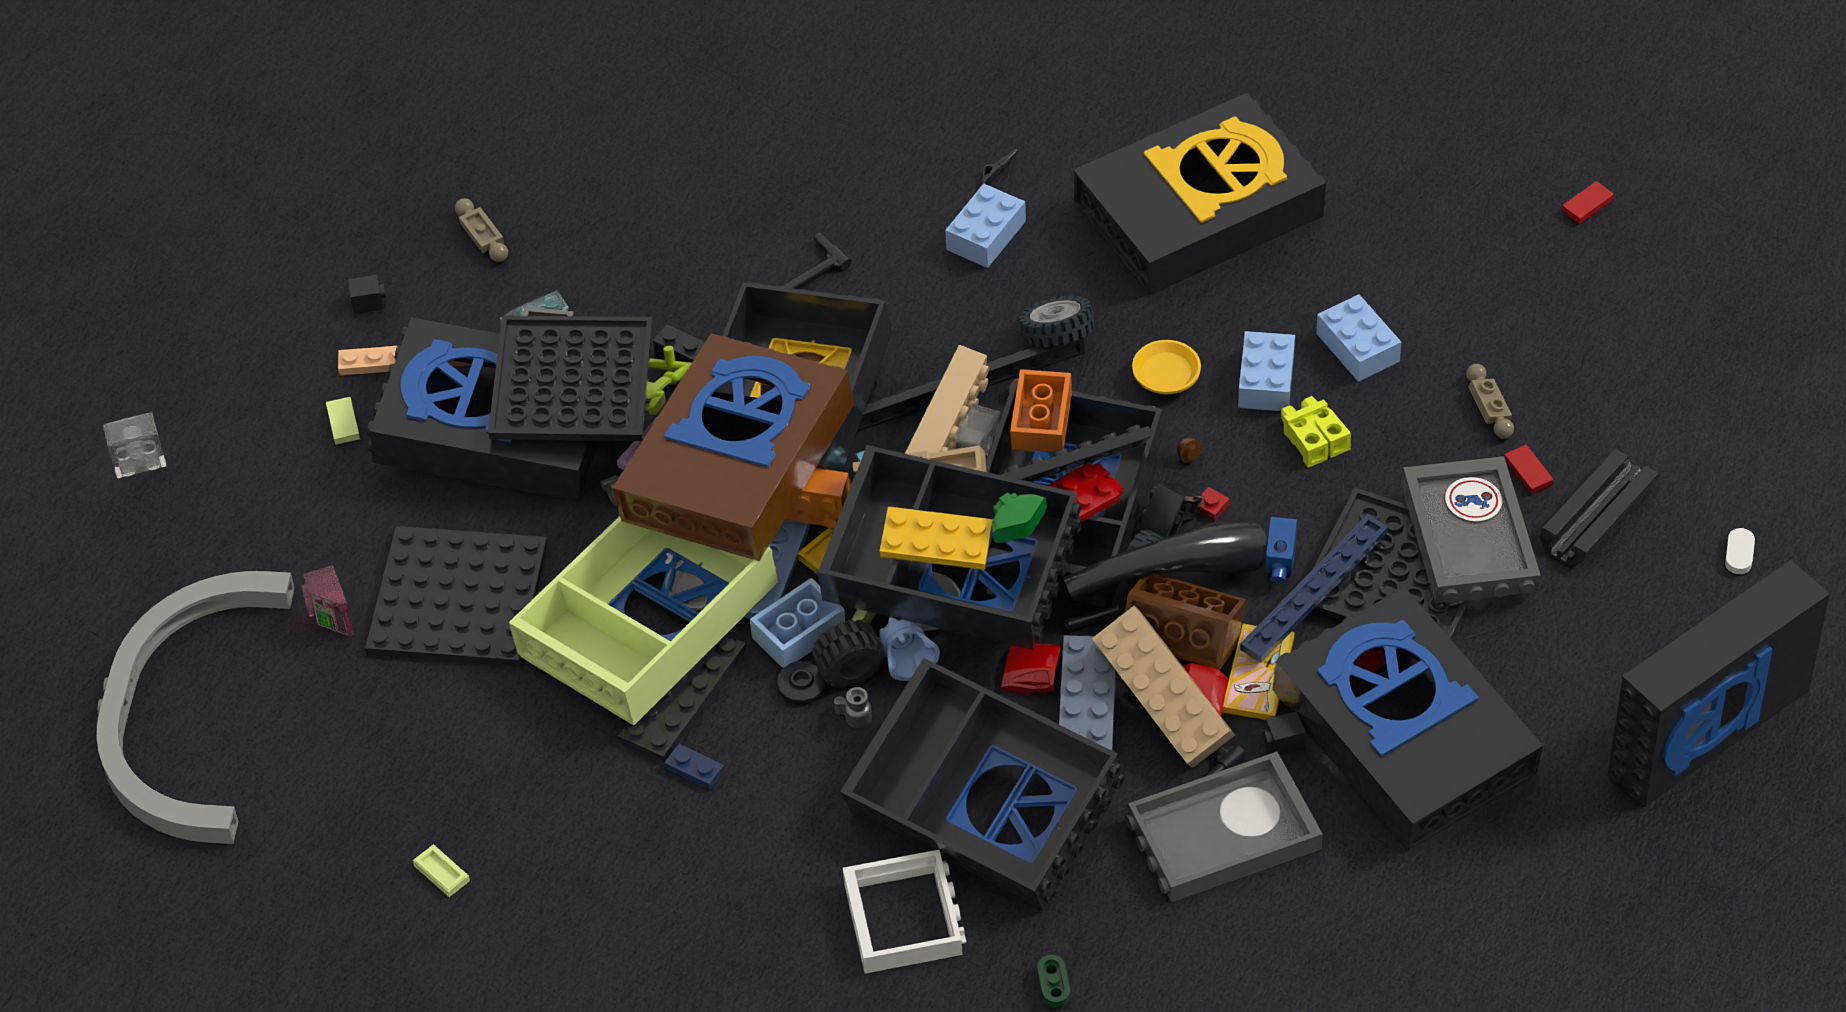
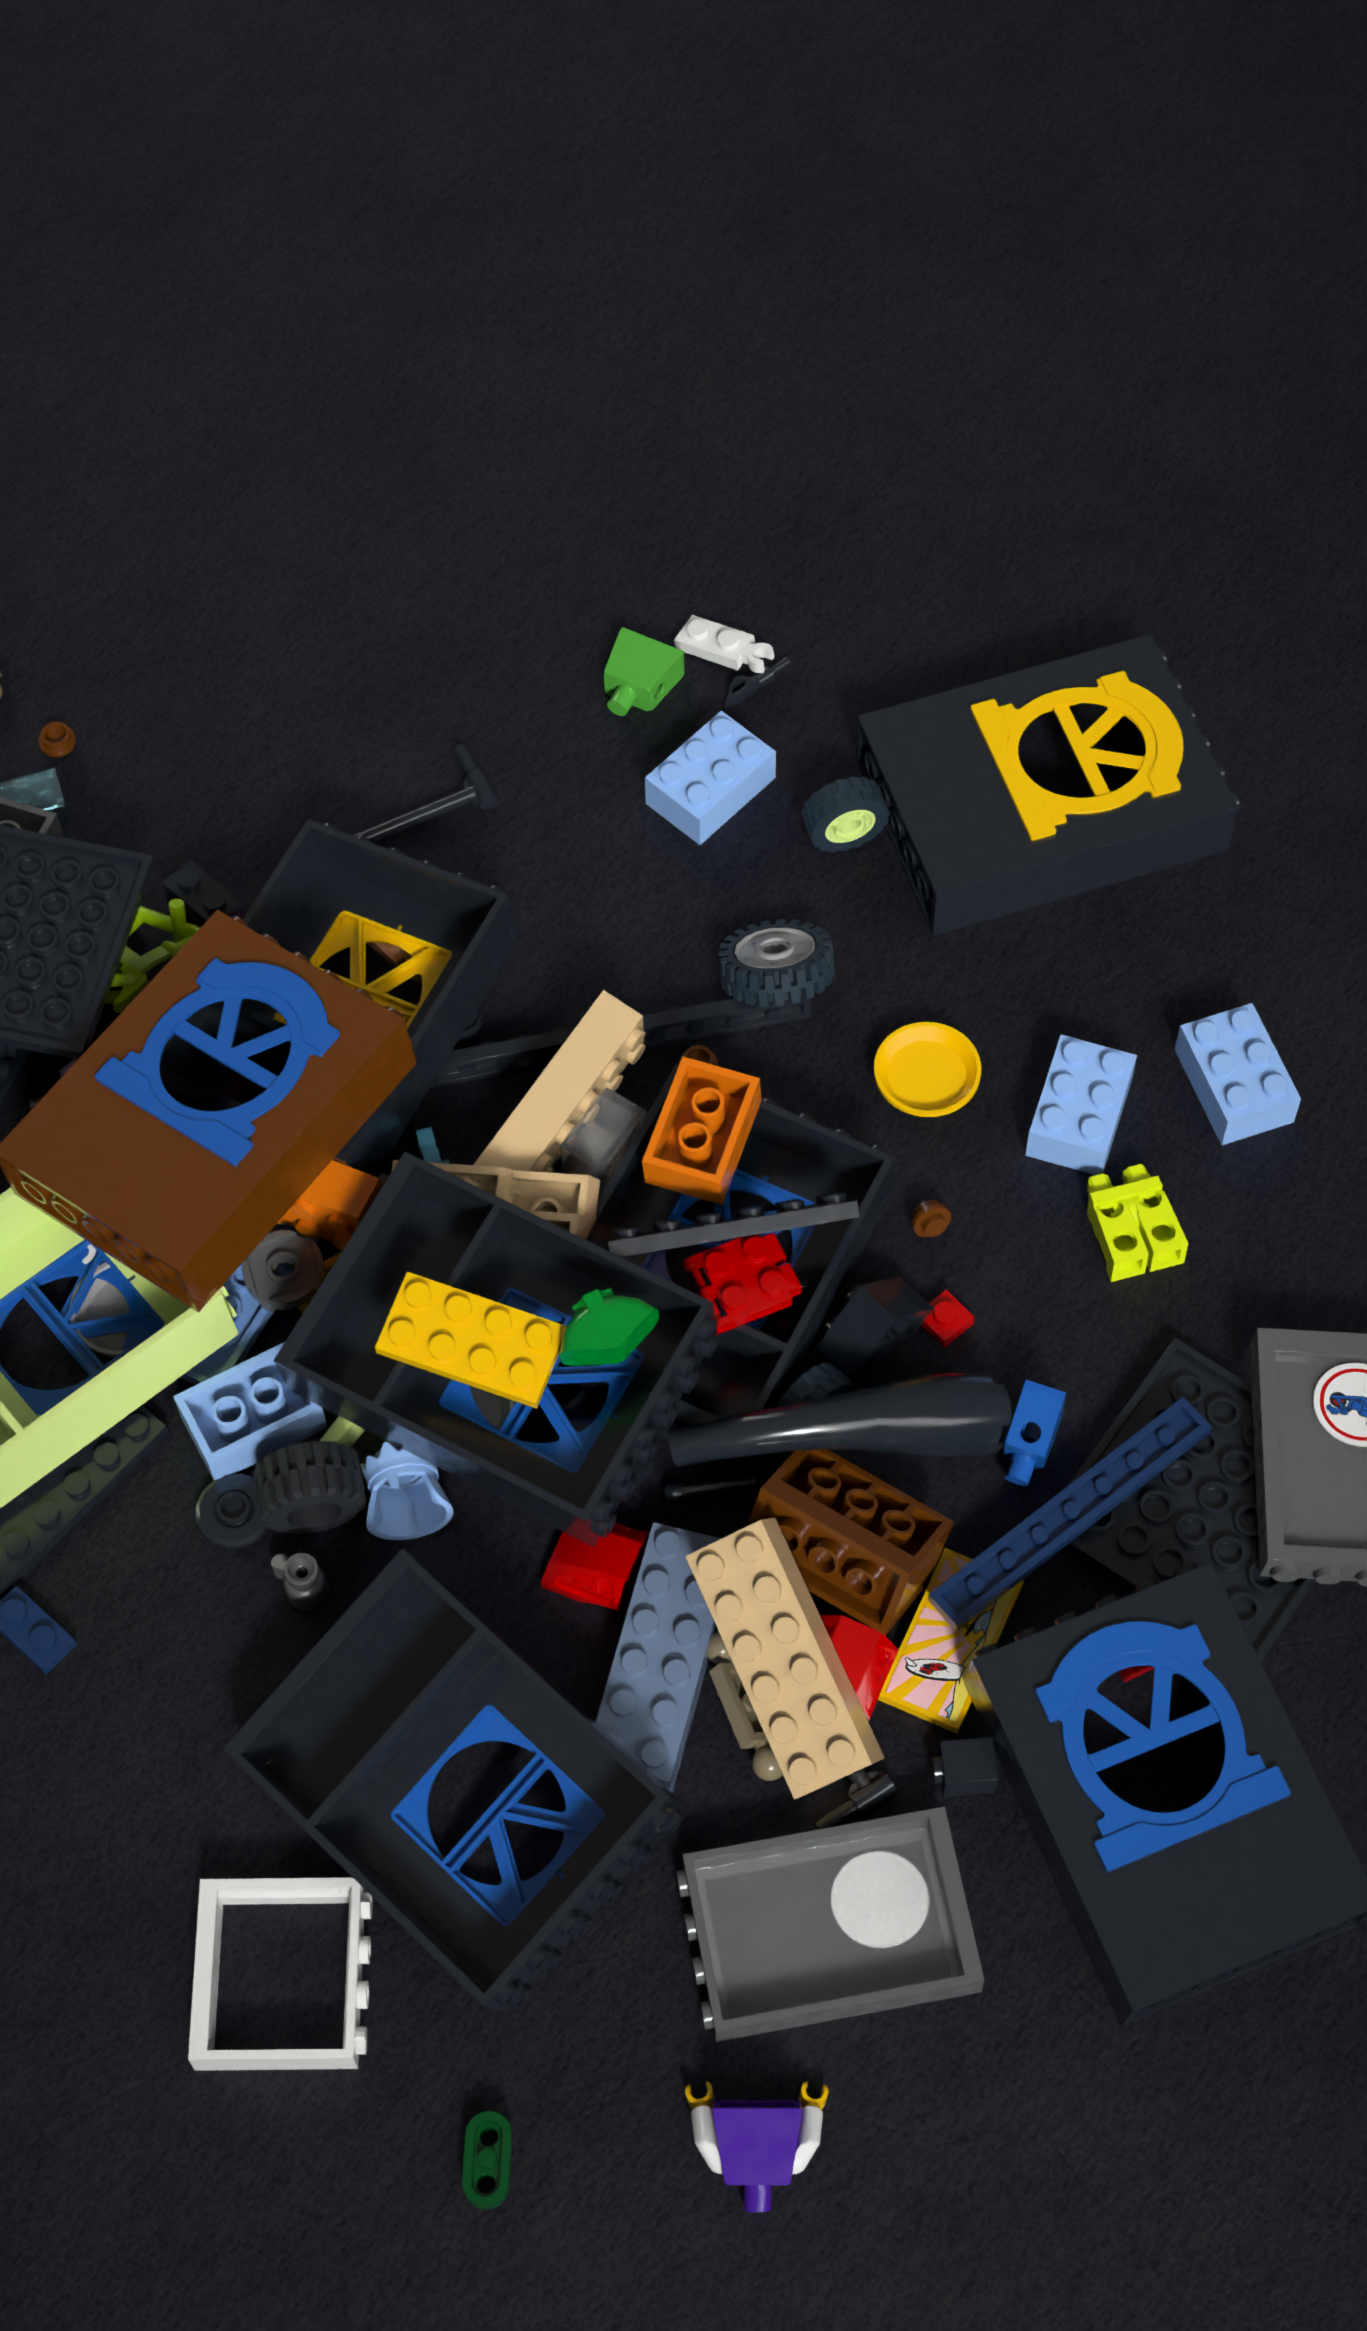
camera: 10 degrees right, 10 degrees up
none -> reddish brown plate [39,722,76,757]
none -> dark grey plate [242,1230,325,1311]
none -> bright green torso [604,627,685,716]
none -> white plate [674,615,774,673]
none -> dark purple torso [685,2081,829,2212]
none -> dark tan plate [707,1631,783,1781]
none -> black wheel [801,777,890,852]

